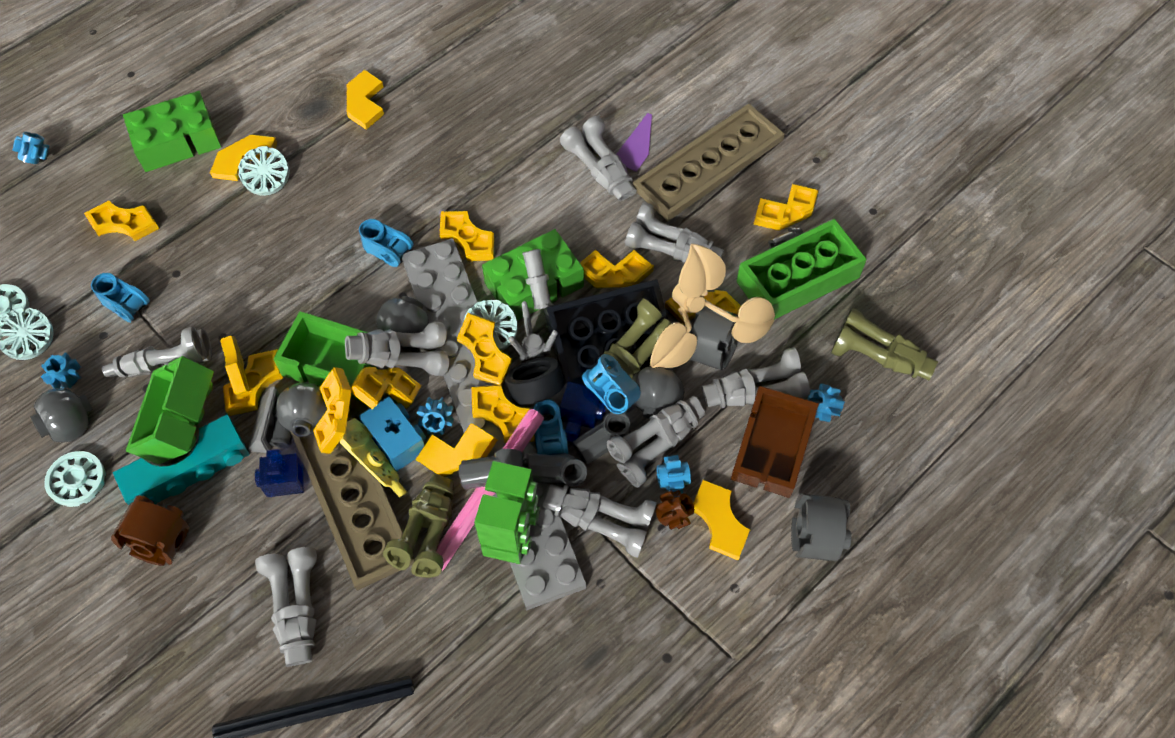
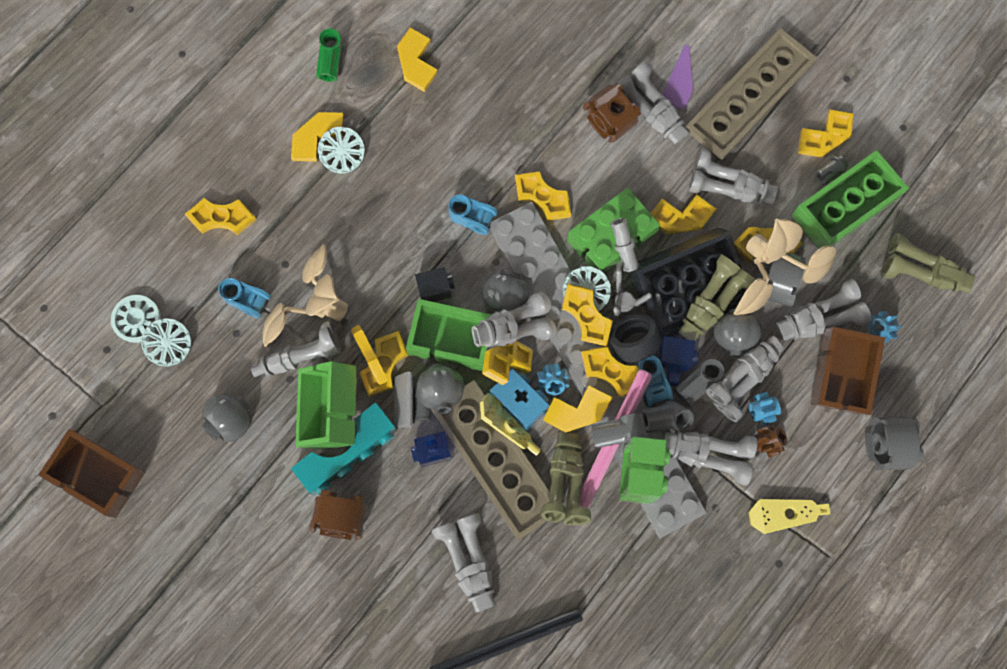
camera: 10 degrees left, 15 degrees up
dark azure gear [12,132,49,164] -> none
dark azure gear [41,353,81,389] -> none
light aqua wheel [45,451,106,507] -> none
bright green piece [123,91,221,172] -> none
yellow tile [313,367,352,454] -> none
dark azure piece [582,354,641,414] -> none
yellow tile [693,480,750,560] -> none
none -> tan plant [263,244,348,348]
none -> green piece [316,28,343,82]
none -> black brick [415,267,455,302]
none -> reddish brown brick [583,83,641,143]
none -> light yellow piece [749,499,831,534]

